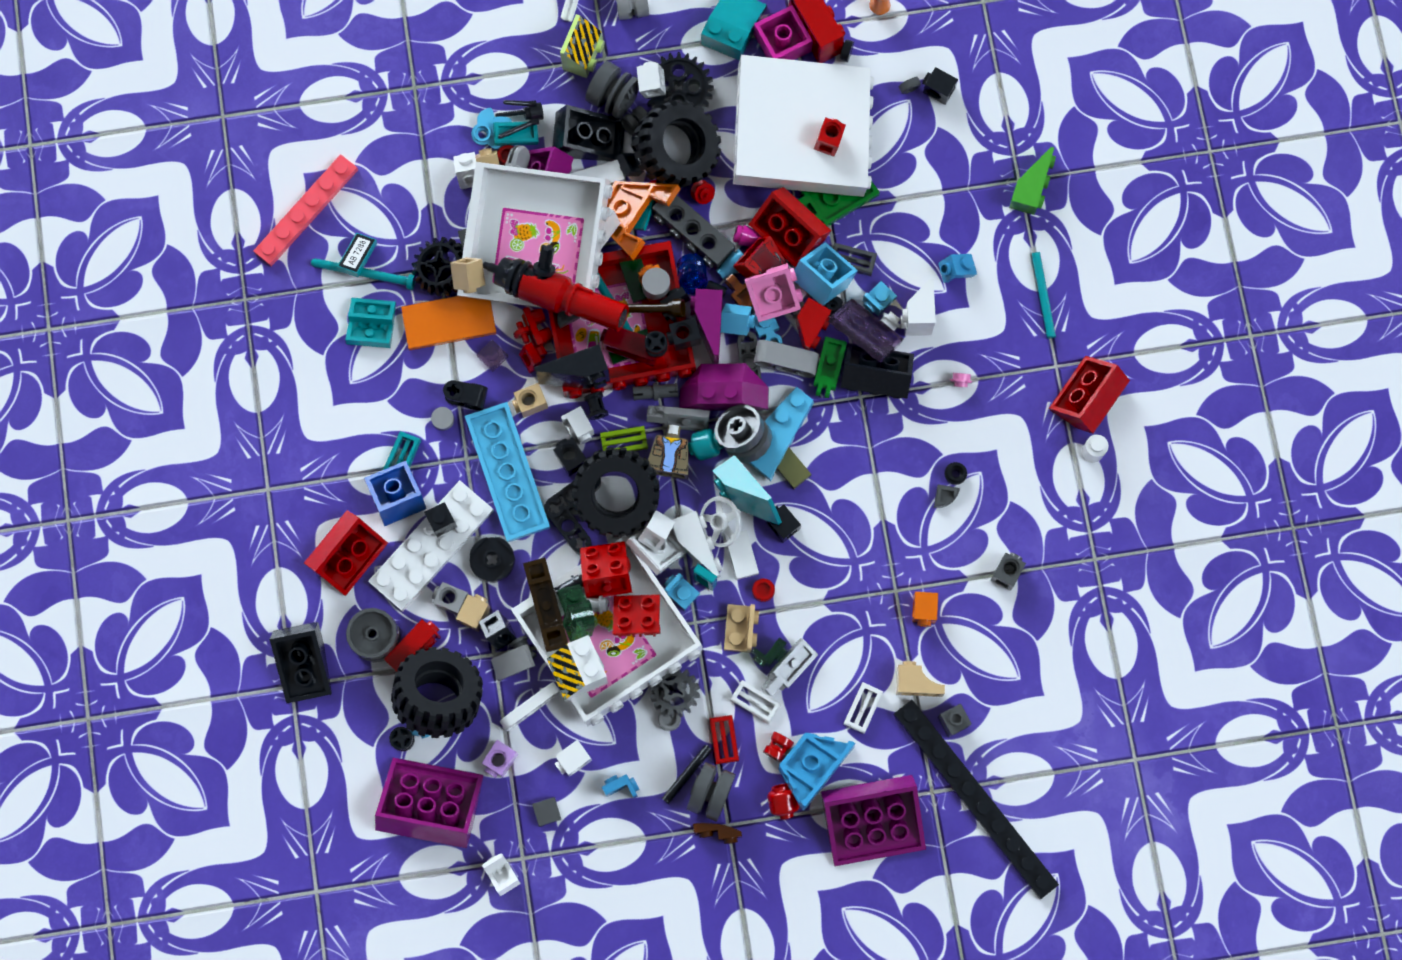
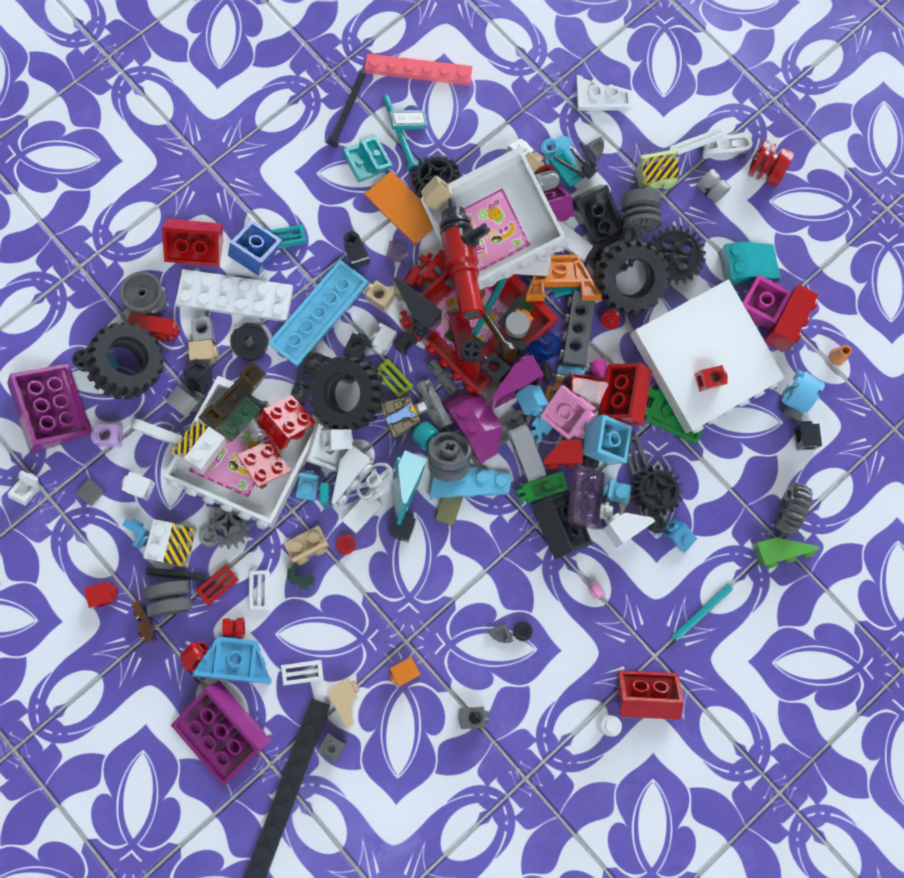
camera: 50 degrees right, 0 degrees up
black slope [269,622,332,704] -> none
black brick [424,502,457,537] -> none
light grey tile [431,407,454,431] -> none
white brick [637,62,666,98] -> none
hinge [762,638,818,696] -> none
black tile [840,39,854,62] -> none
none -> red brick [84,581,119,609]
none -> slope [143,519,197,568]
none -> black bar [326,71,366,148]
none -> white wing [576,75,632,111]
none -> dark grey tile [586,136,604,162]
none -> black gear [631,465,684,516]
none -> black plate [647,515,666,534]
none -> dark grey gear [774,482,813,535]
none -> medium azure brick [781,370,825,415]

